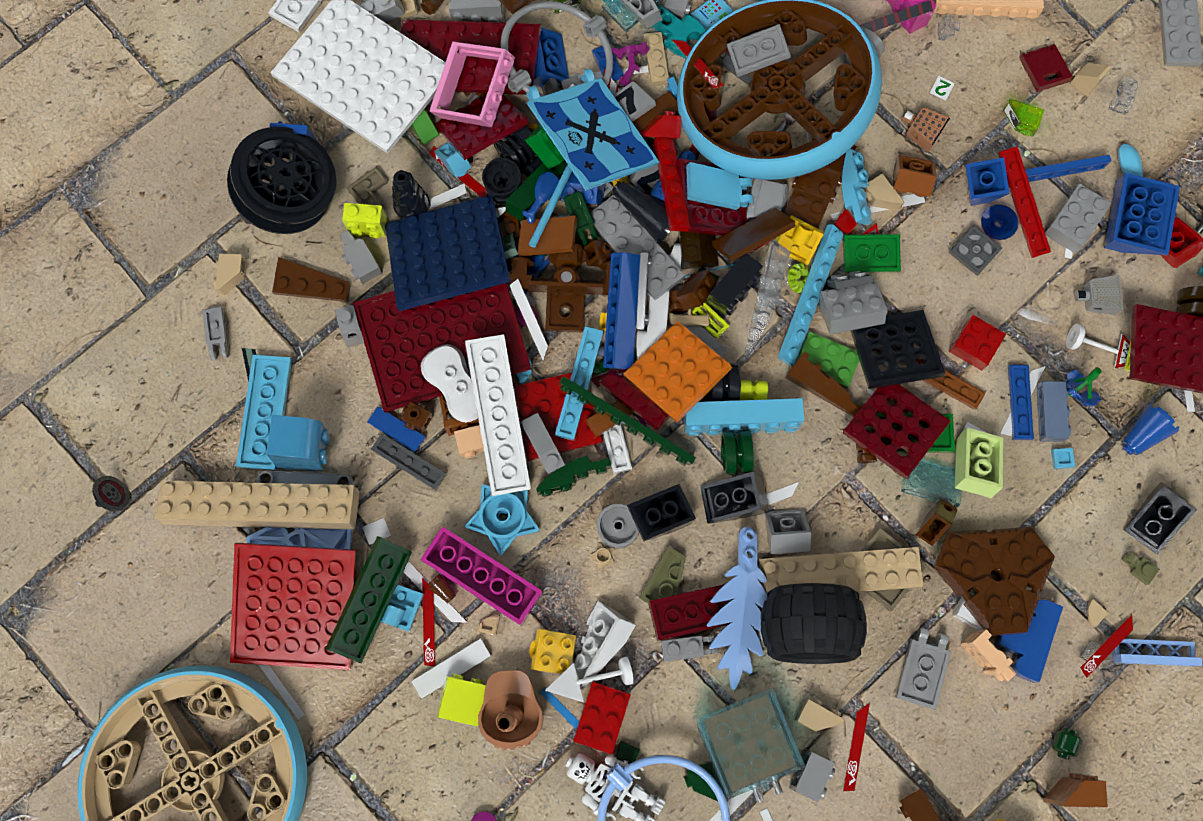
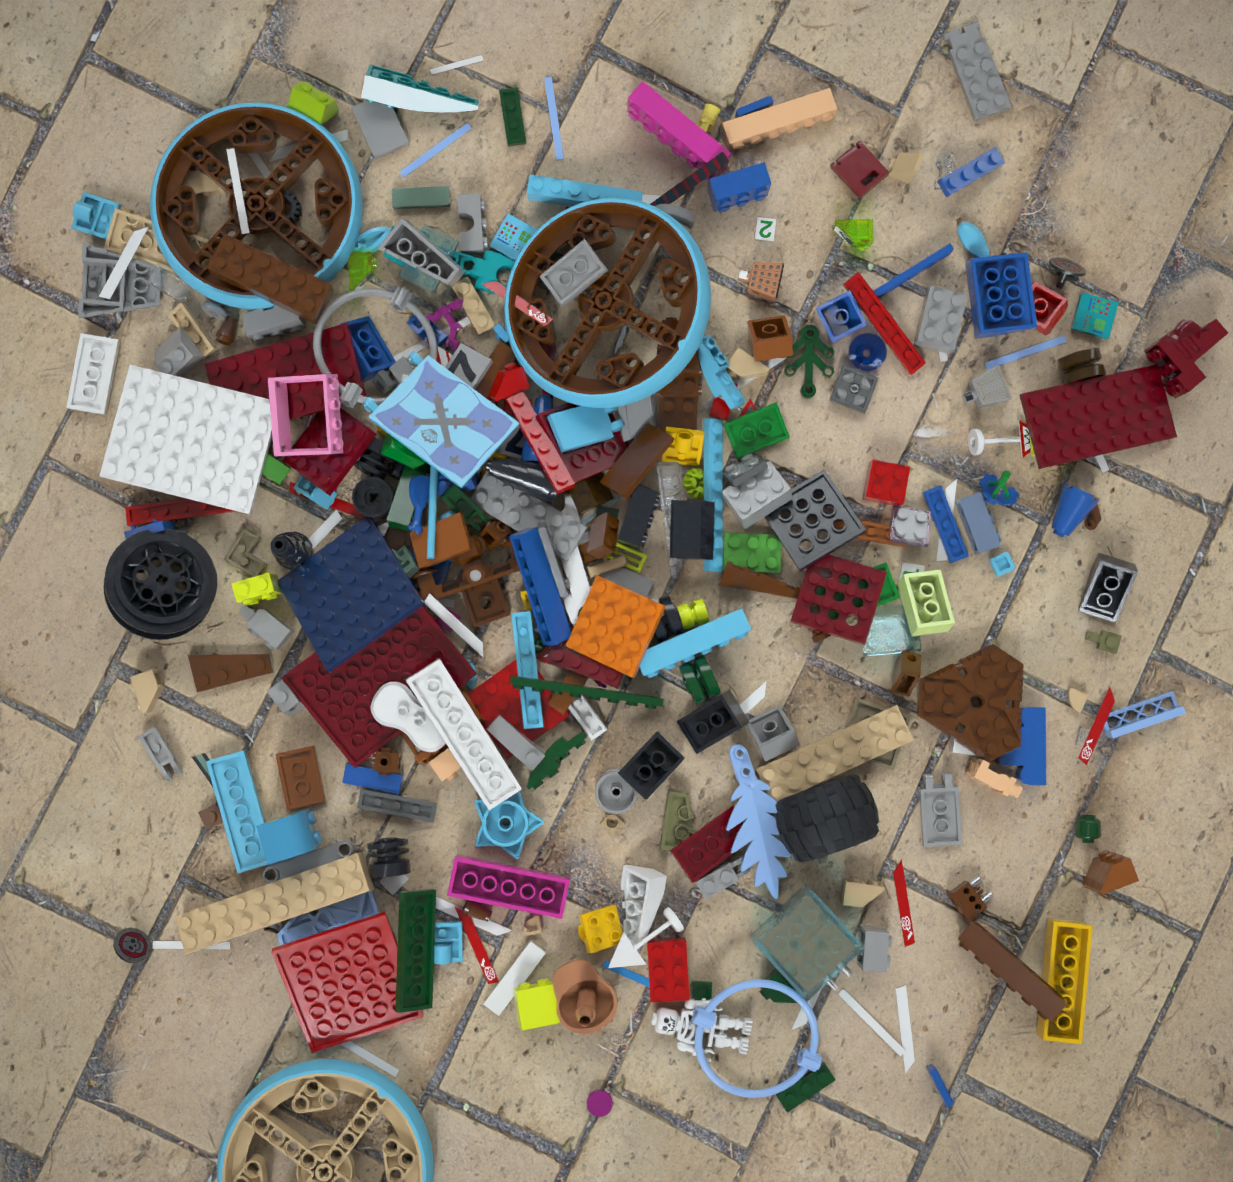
camera: 25 degrees left, 10 degrees up
none -> red plate [125,498,238,526]
none -> white sticker [153,941,230,949]
none -> reddish brown plate [198,803,223,830]
none -> dark orange tile [275,745,326,811]
none -> black wheel [367,837,411,878]
none -> black slope [670,500,715,560]
none -> blue brick [707,162,771,212]
none -> dark green plant [784,325,835,399]
none -> light grey piece [889,505,931,548]
none -> plate [937,147,1005,198]
none -> reddish brown piece [946,876,993,922]
none -> light blue sticker [985,335,1067,370]
none -> reddish brown arm [1084,505,1102,530]

